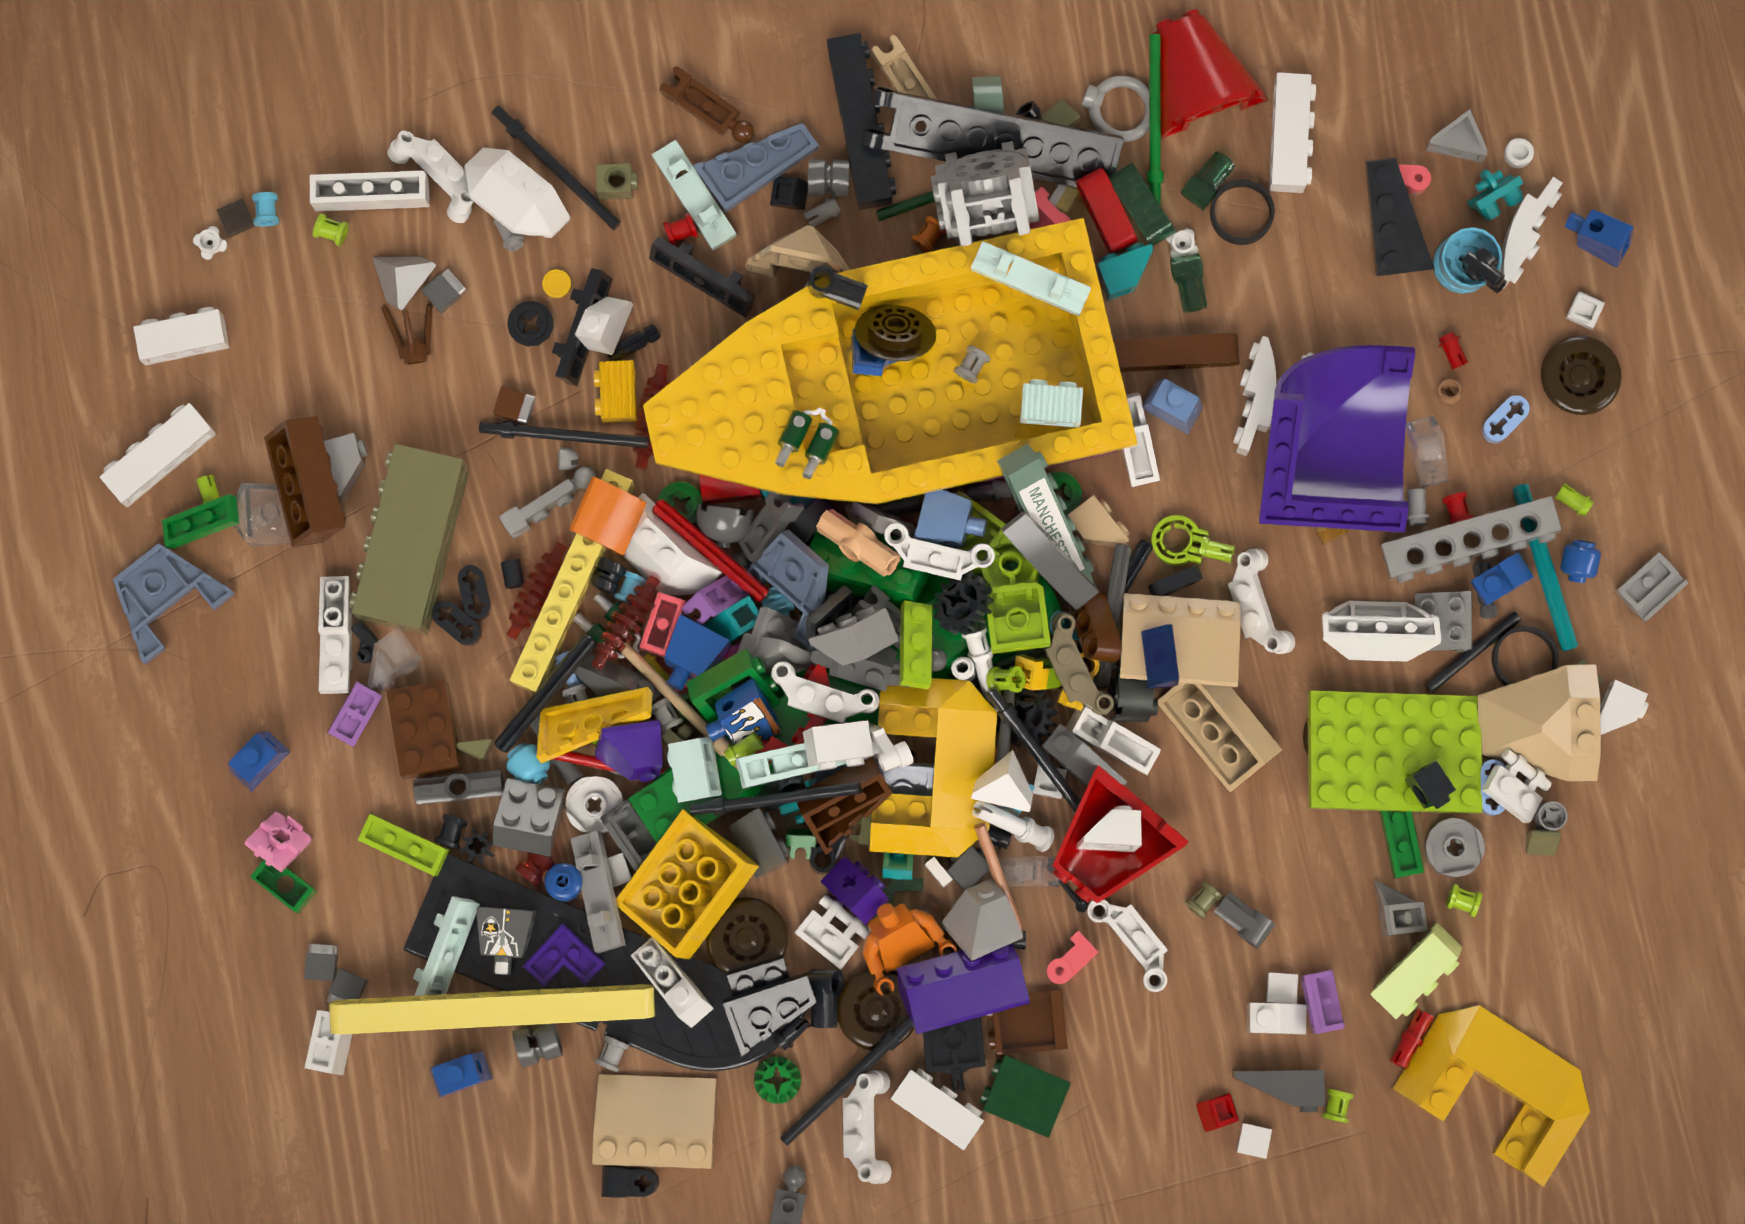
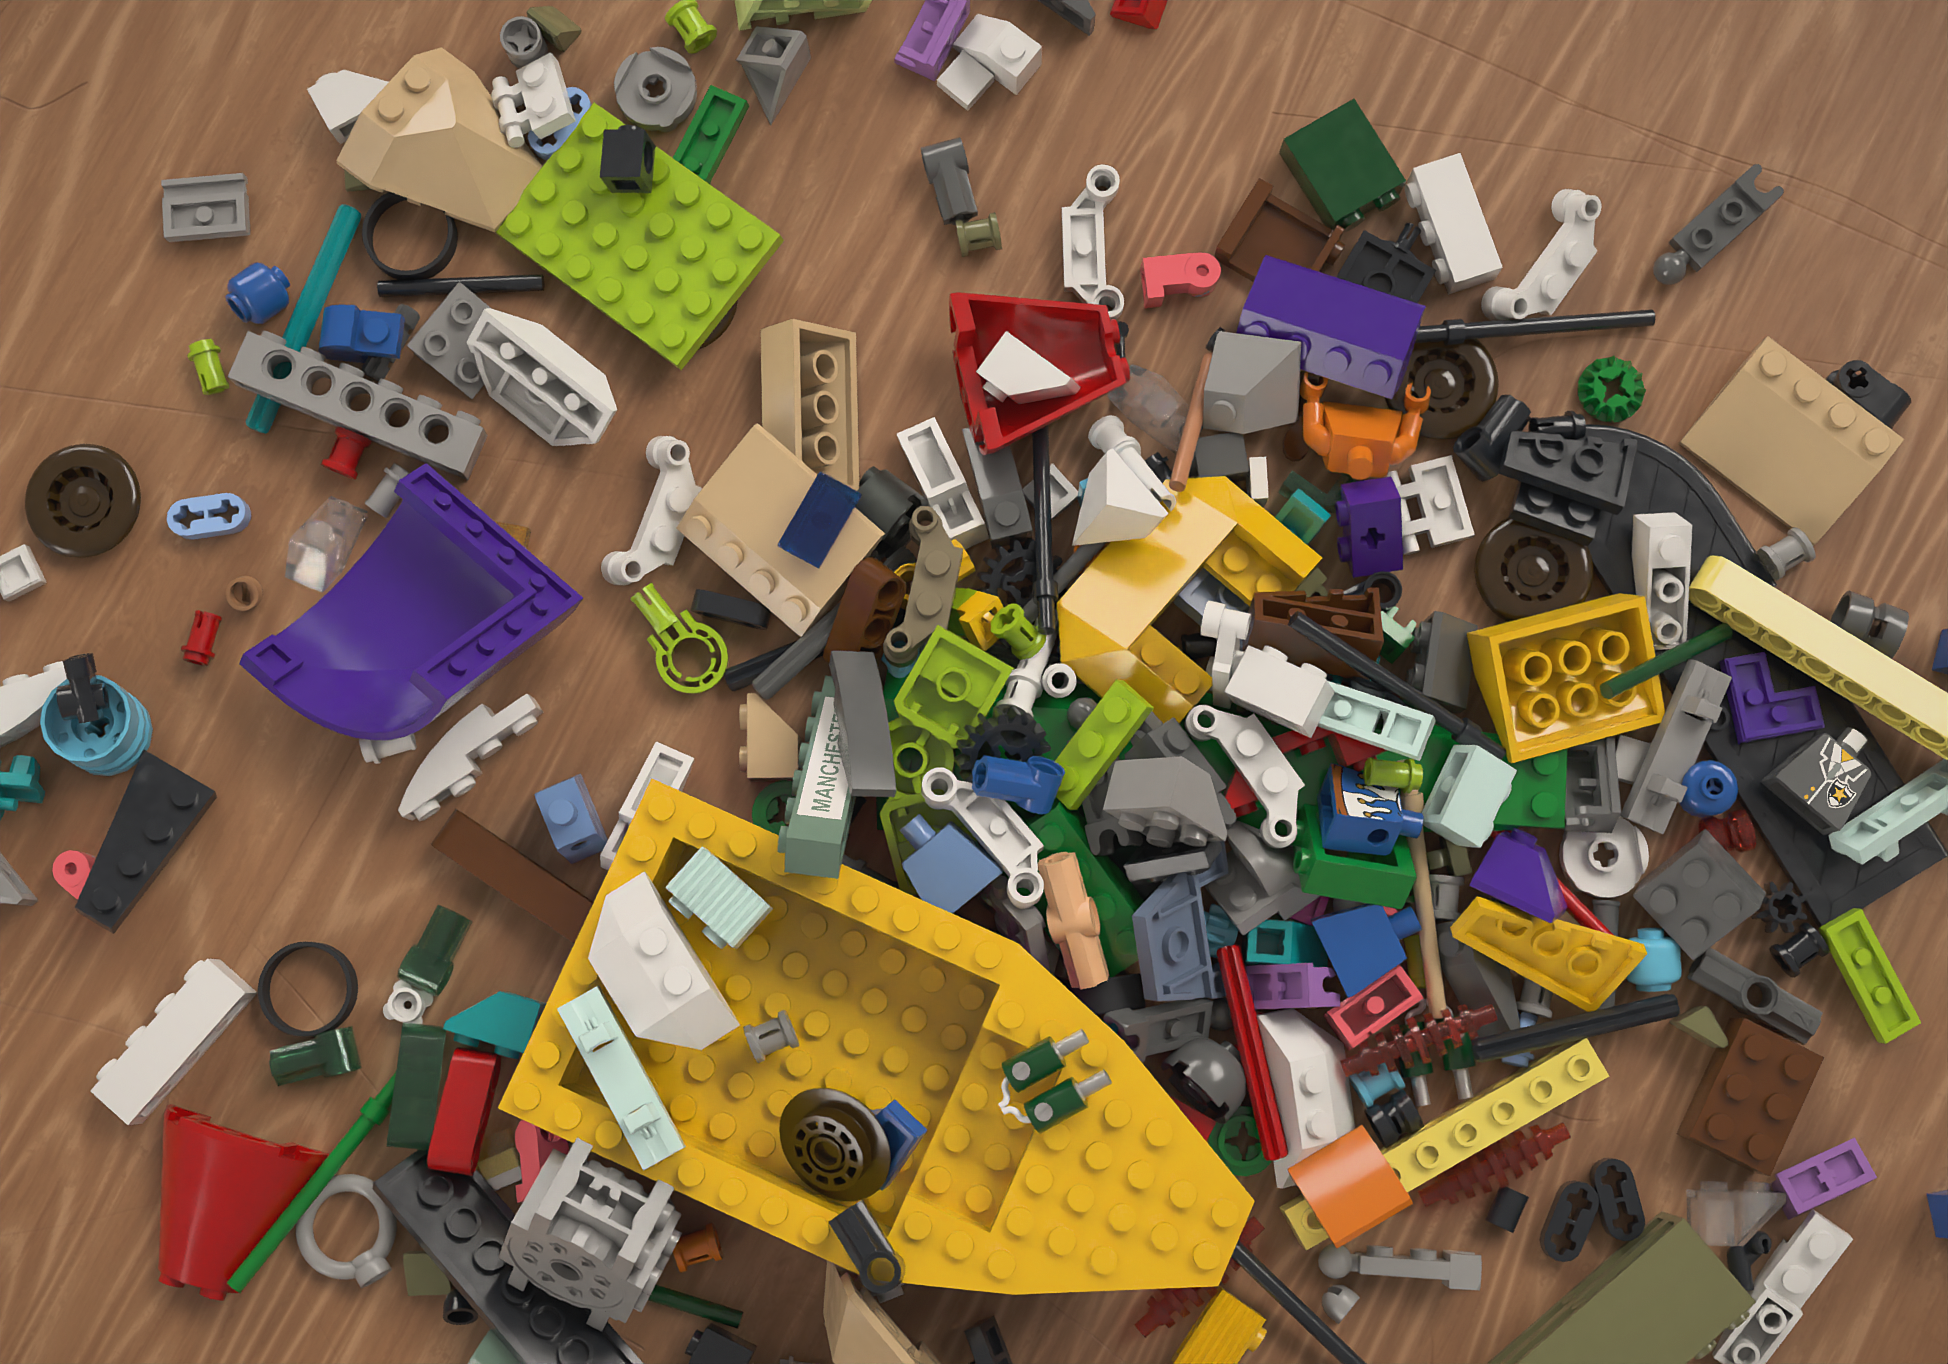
camera: 140 degrees left, 0 degrees up
none -> white wedge [588,871,740,1050]
none -> blue piece [972,755,1065,814]
none -> dark green bar [1600,623,1733,699]

